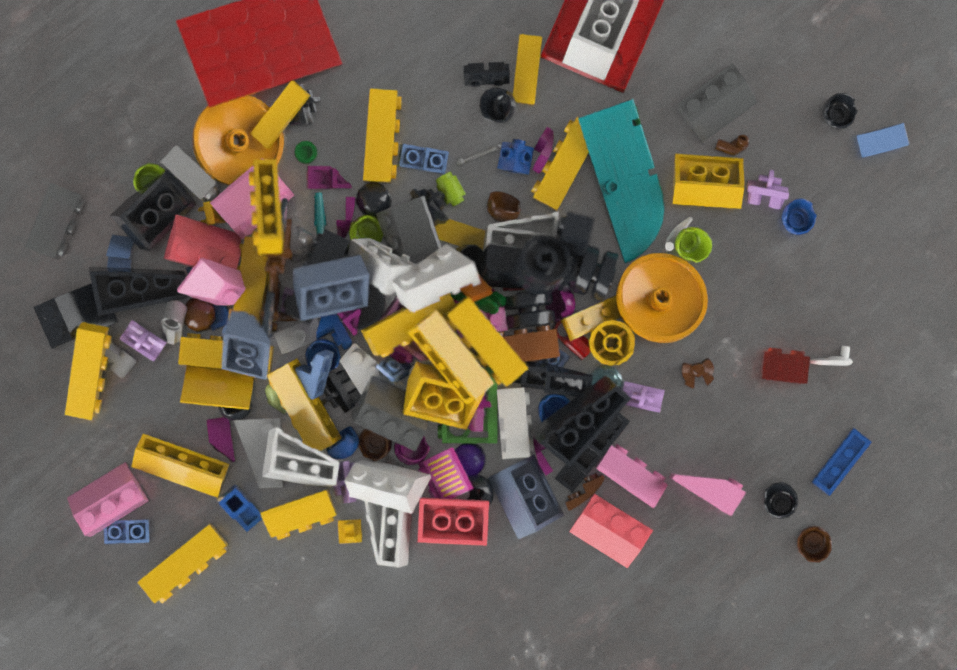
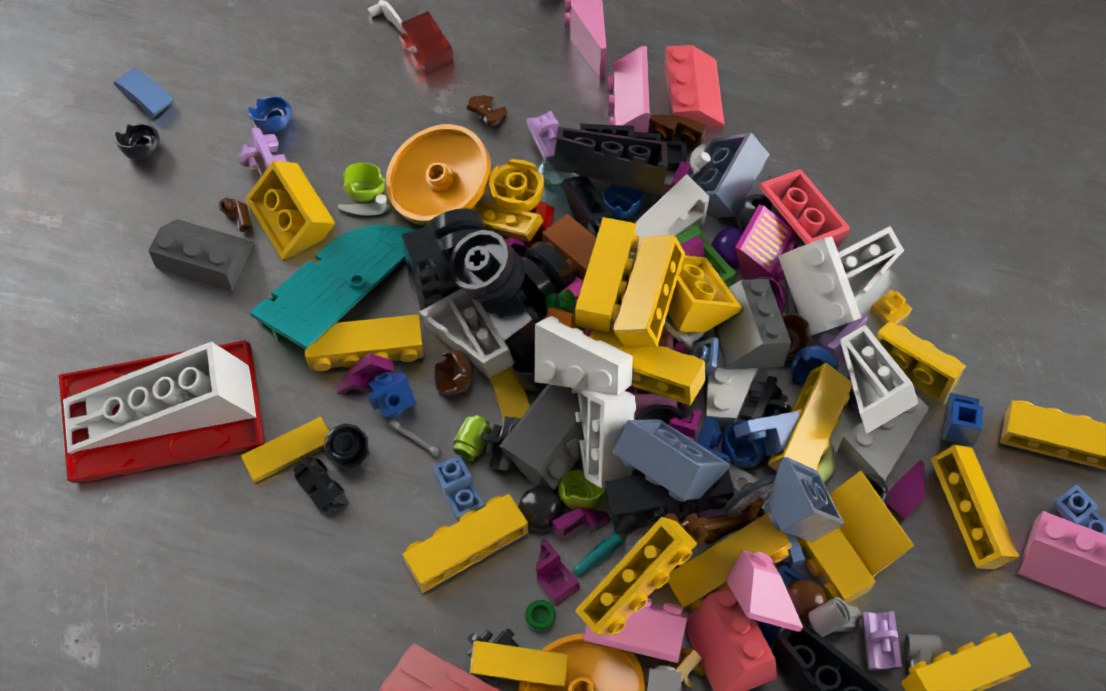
camera: 125 degrees left, 25 degrees down
none -> white bar [690,144,711,174]

